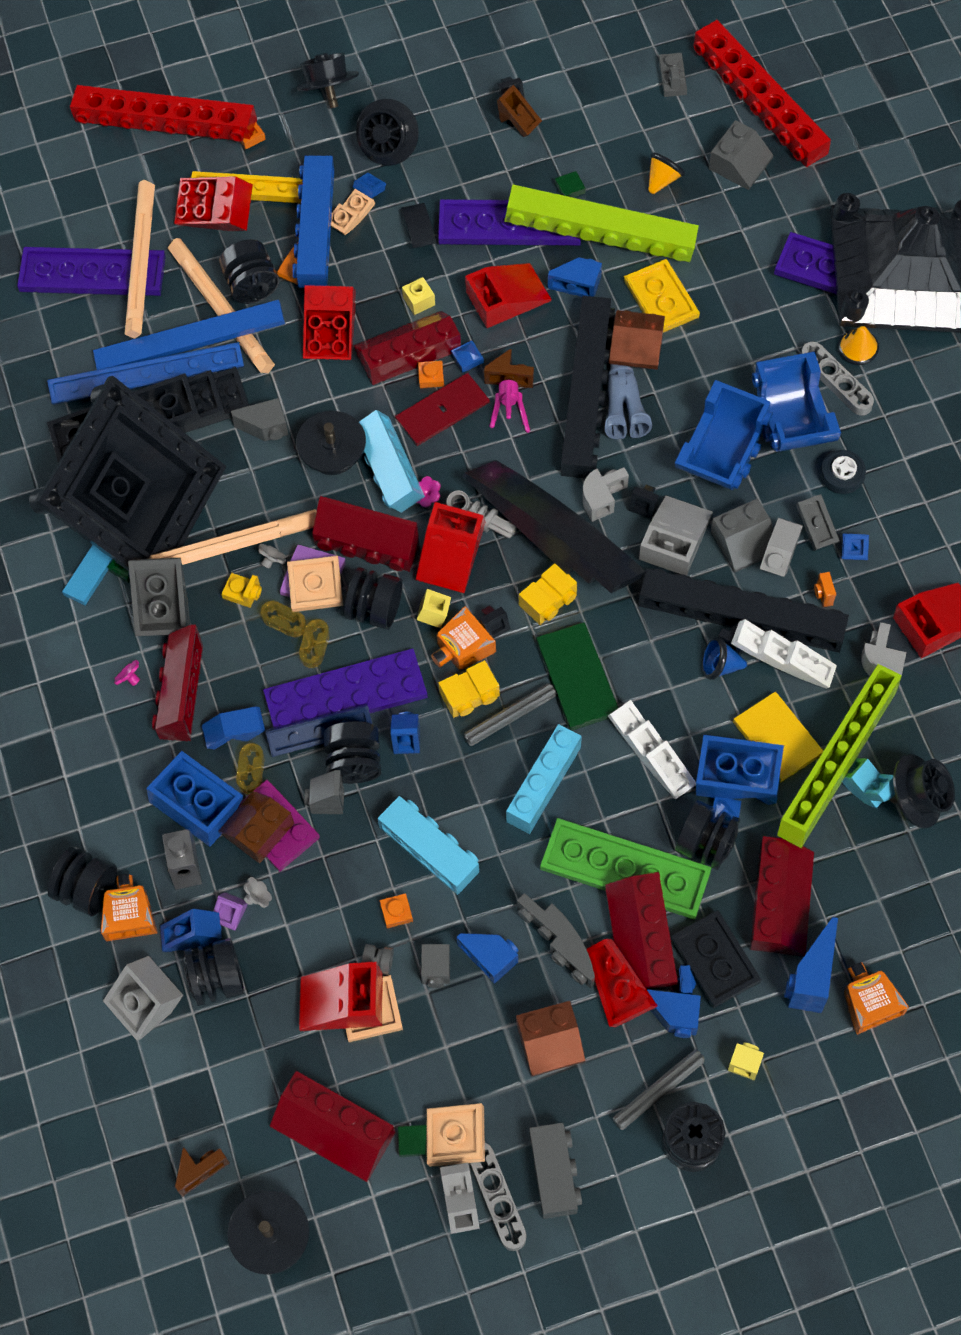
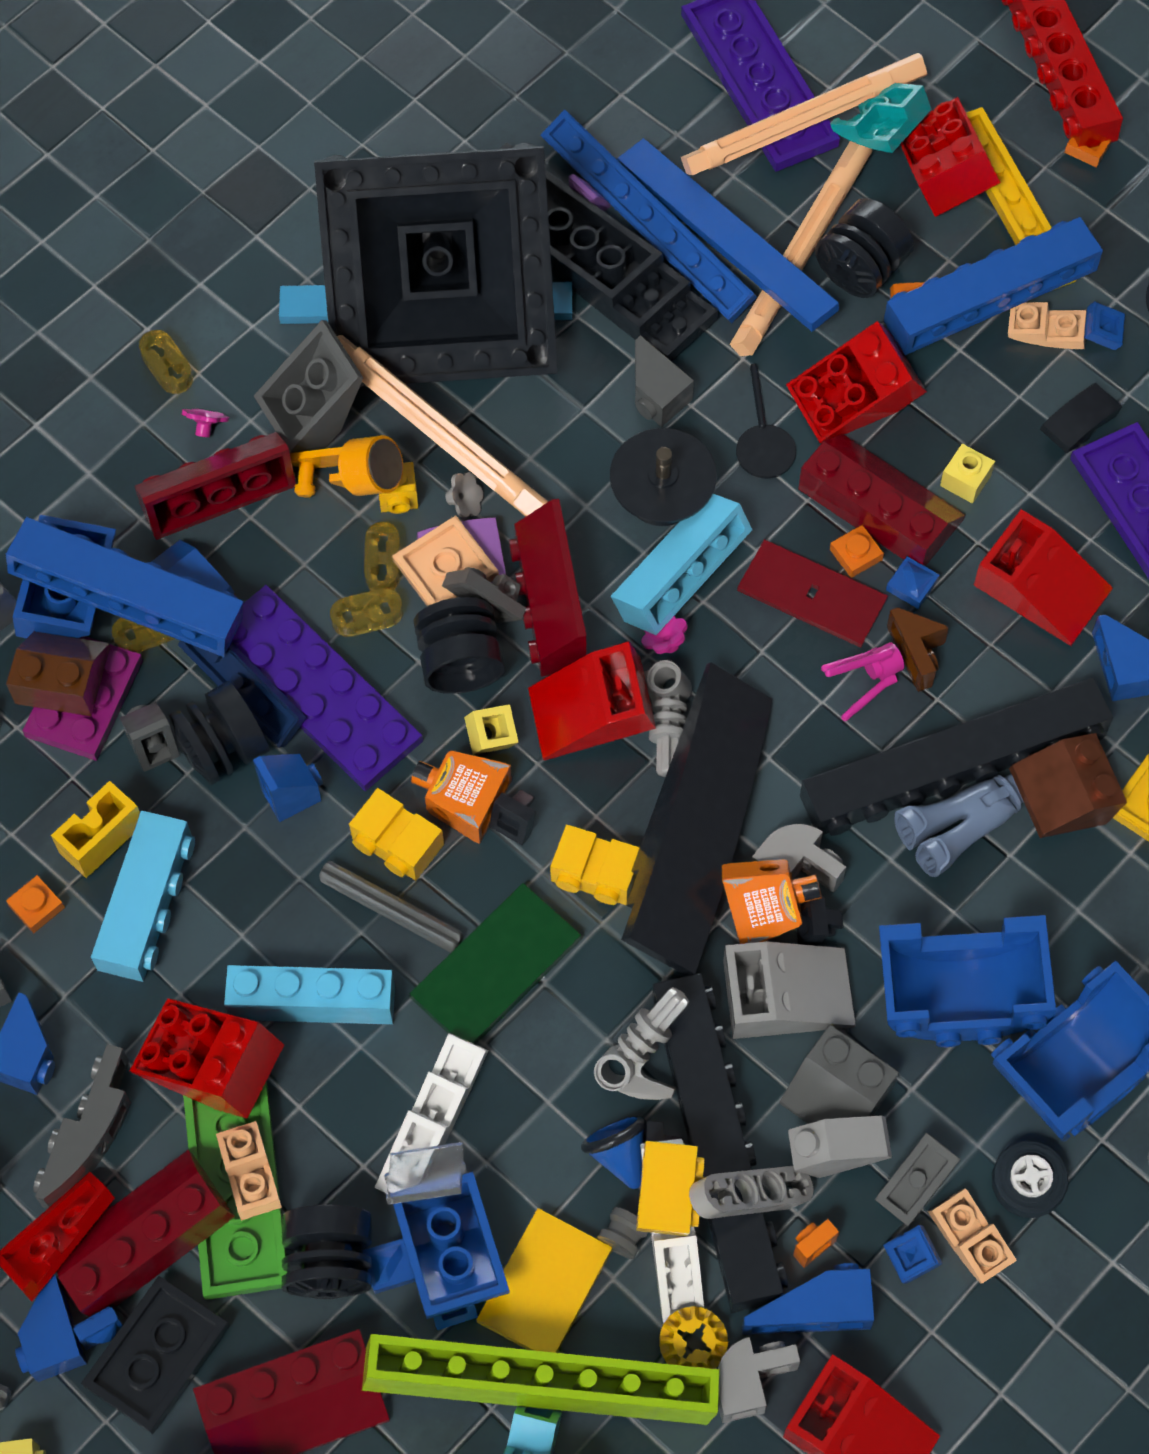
camera: 60 degrees right, 0 degrees up
none -> blue brick [6,517,244,657]
none -> yellow brick [51,781,140,878]
none -> red slope [129,998,284,1119]
none -> clear yellow beam [139,330,193,394]
none -> light nougat slope [216,1121,282,1221]
none -> light orange piece [290,435,403,498]
none -> clear piece [384,1142,467,1205]
none -> dark grey hinge [442,567,526,623]
none -> light grey piece [594,987,689,1100]
none -> dark grey wheel [597,1207,648,1259]
none -> yellow brick [636,1141,704,1236]
none -> yellow gear [659,1306,728,1369]
none -> light grey beam [689,1166,814,1219]
none -> orange torso [722,859,822,944]
none -> black piece [736,363,796,479]
none -> blue slope [742,1263,874,1335]
none -> teal slope [830,83,931,153]
none -> light nougat slope [928,1188,1017,1284]

